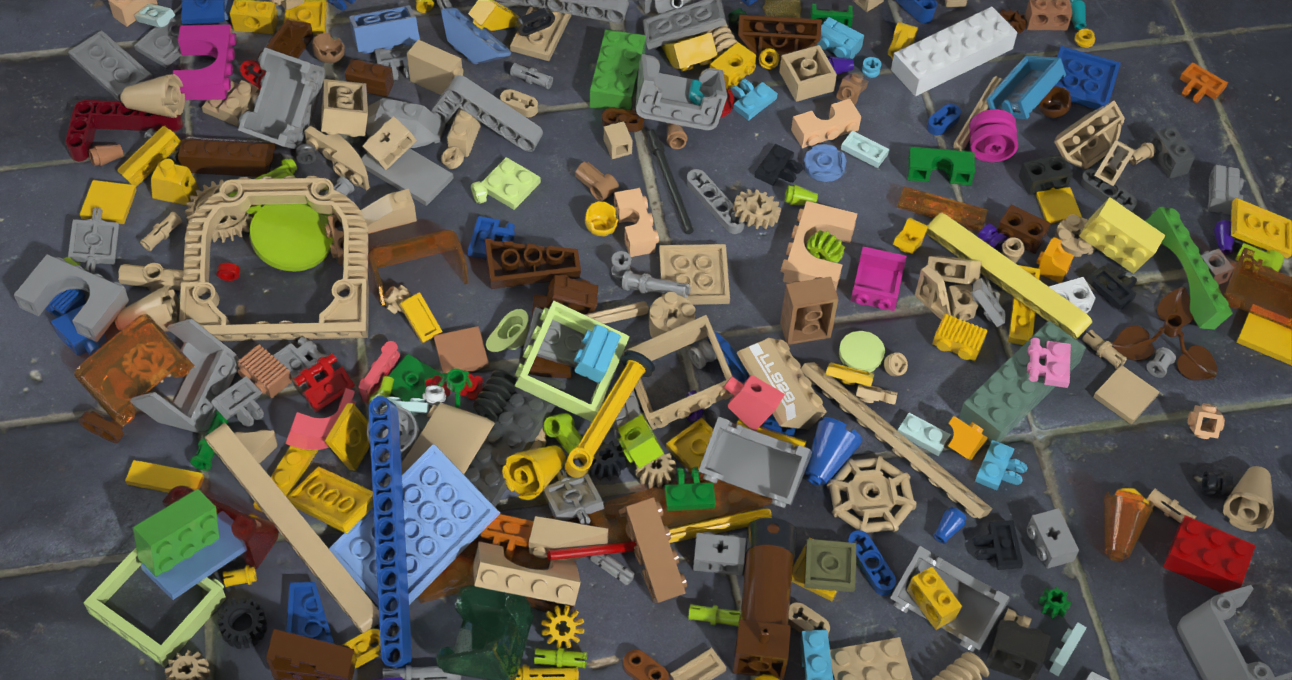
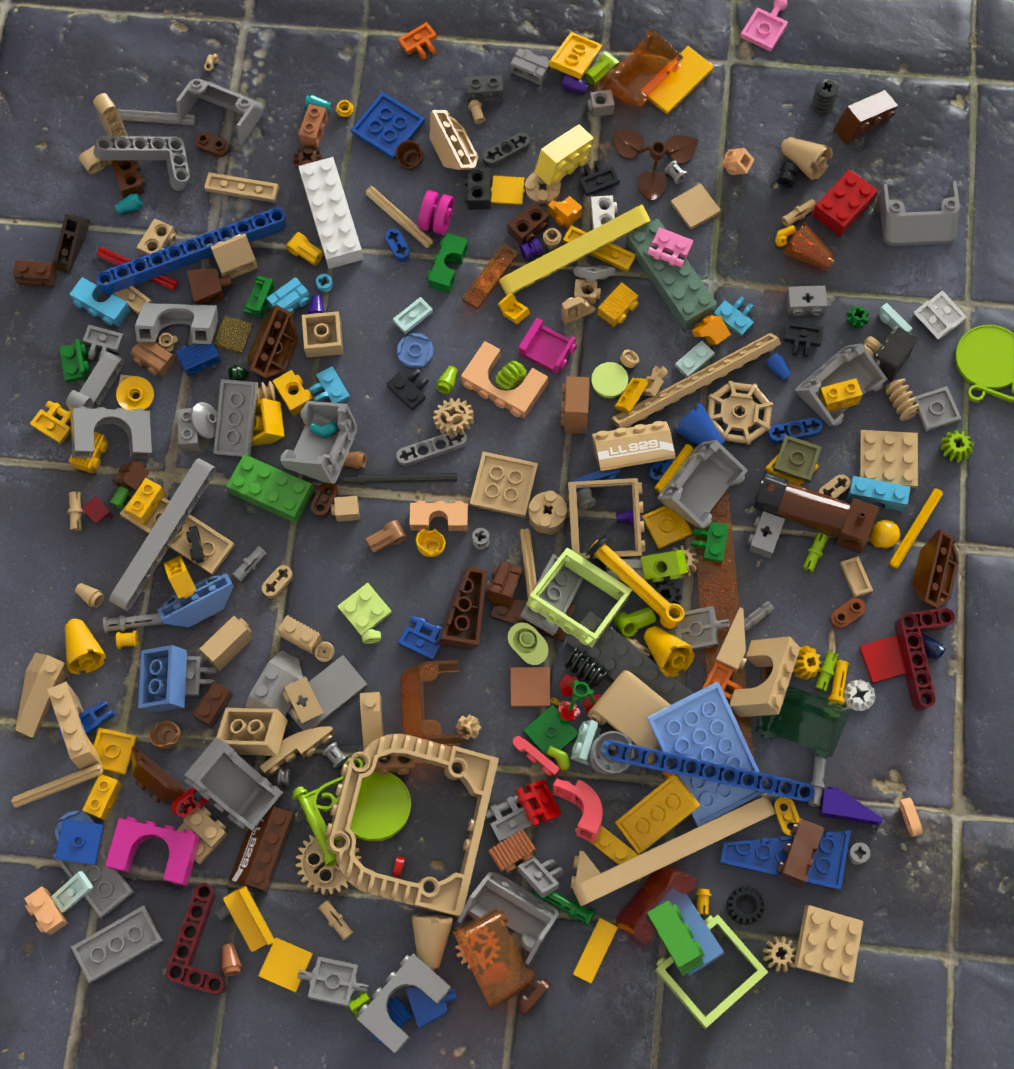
camera: 70 degrees left, 15 degrees up
tan piece [118,263,184,292] -> none
tan cone [121,74,185,118] -> none
yellow torso [151,159,200,206] -> none
yellow tile [325,403,370,471] -> none
yellow tile [399,292,443,344] -> none
white plate [423,385,446,406] -> none
light grey beam [431,75,543,152] -> none
red bar [547,541,637,561] -> none
medium azure brick [574,324,621,383] -> none
medium nougat wedge [618,497,687,603] -> none
light grey pin [622,270,691,298] -> none
yellow axle [668,508,772,543] -> none
coral torso [723,376,785,431] -> none
yellow plate [759,49,779,70] -> none
light nougat arch [791,99,861,148] -> none
medium nougat bracket [836,73,869,105] -> none
tan brick [928,256,981,284] -> none
dark azure door [986,56,1066,119] -> none
tan pin [1082,330,1127,369] -> none
tan torso [1094,139,1135,186] -> none
bright green arch [1145,207,1233,330] -> none

